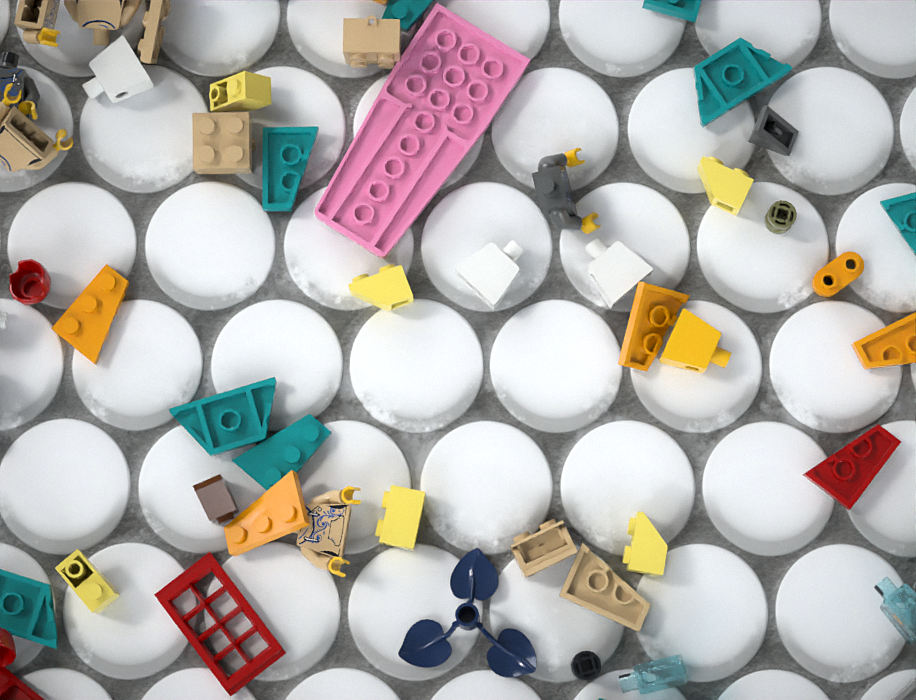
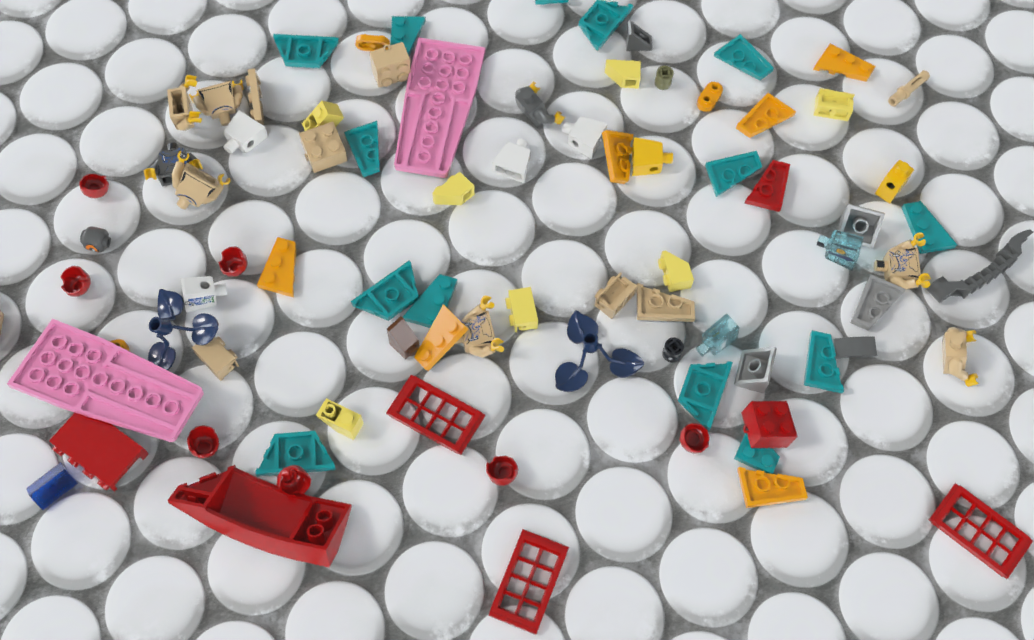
camera: 25 degrees left, 15 degrees down
none -> teal wing [705,151,762,197]

